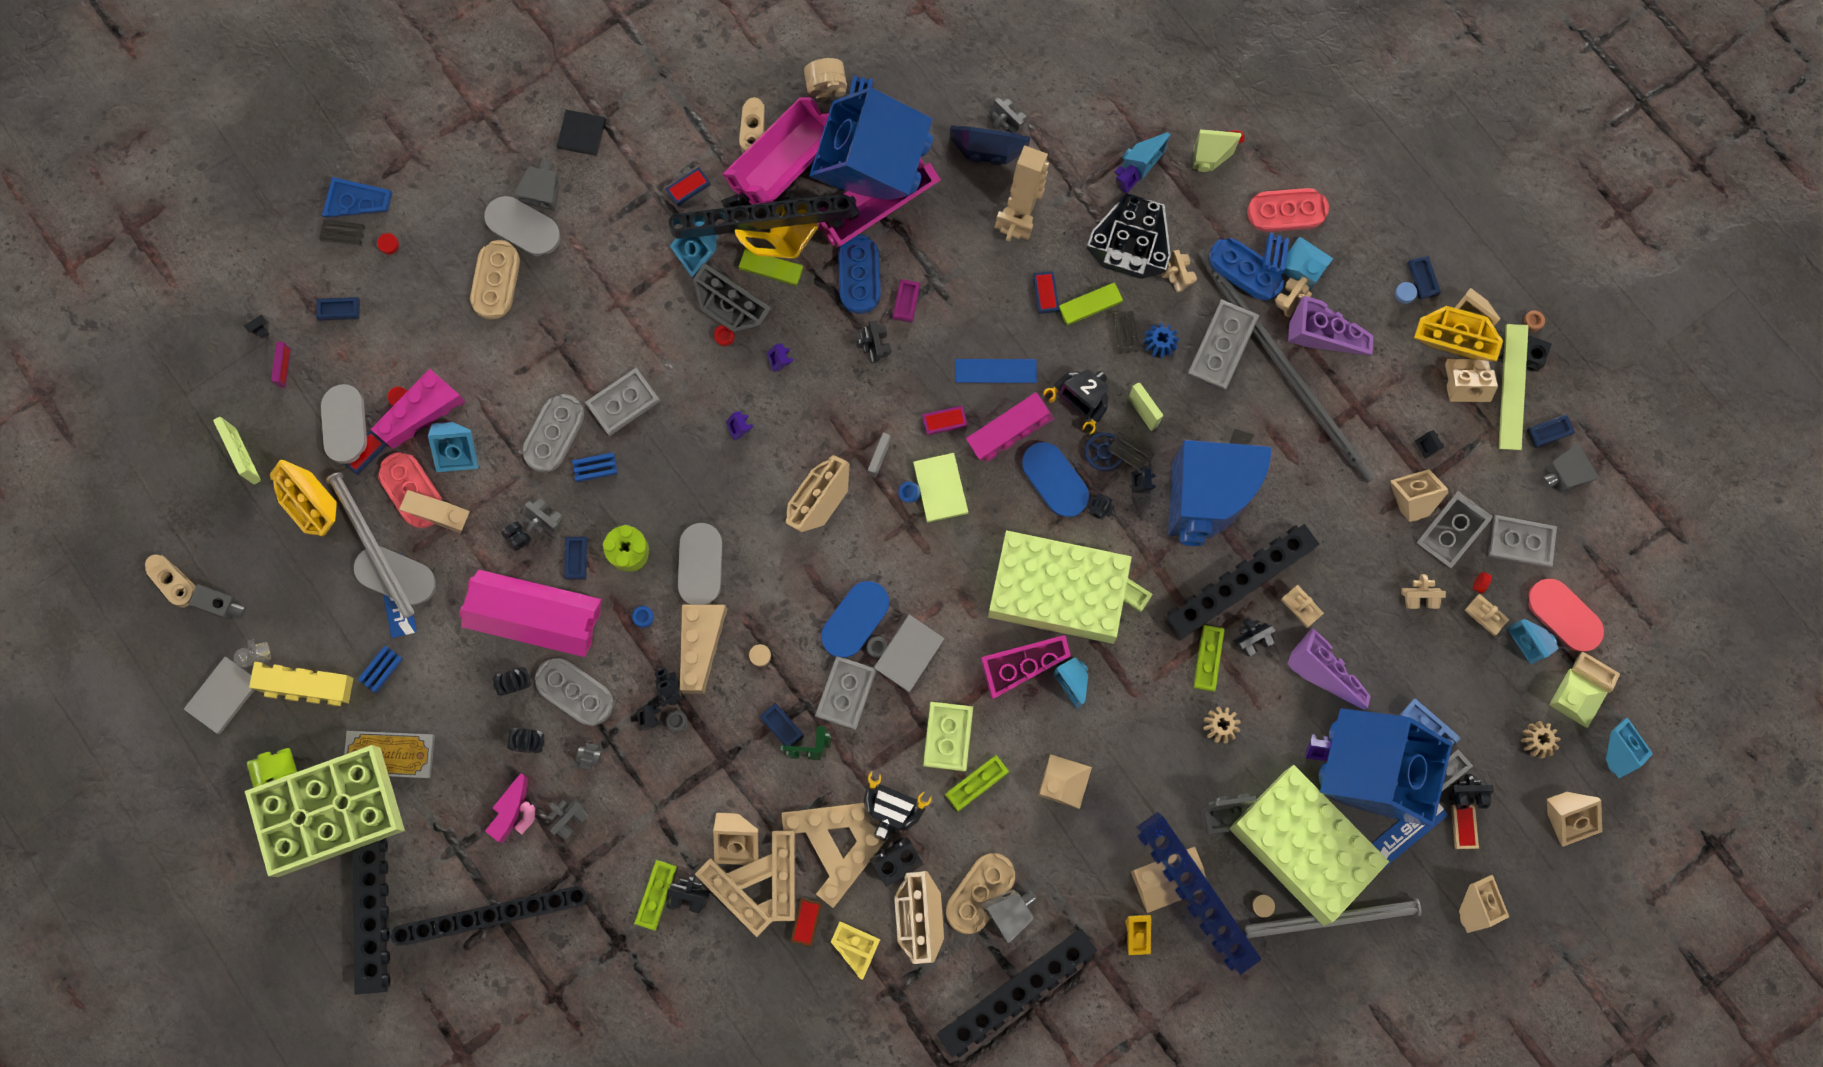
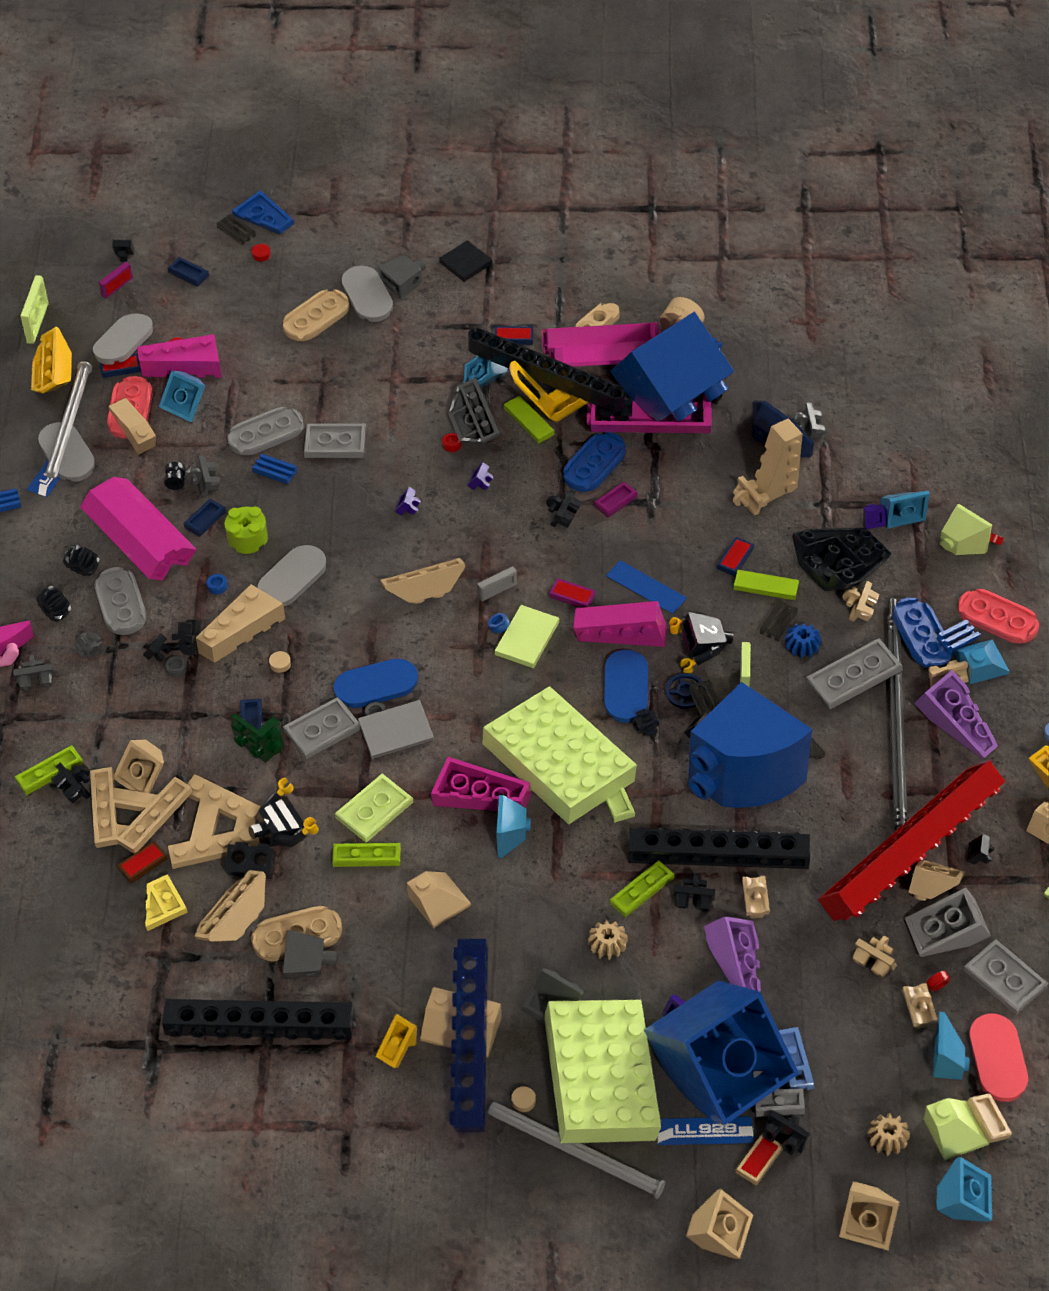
camera: 40 degrees right, 25 degrees down
none -> red brick [817,760,1006,921]

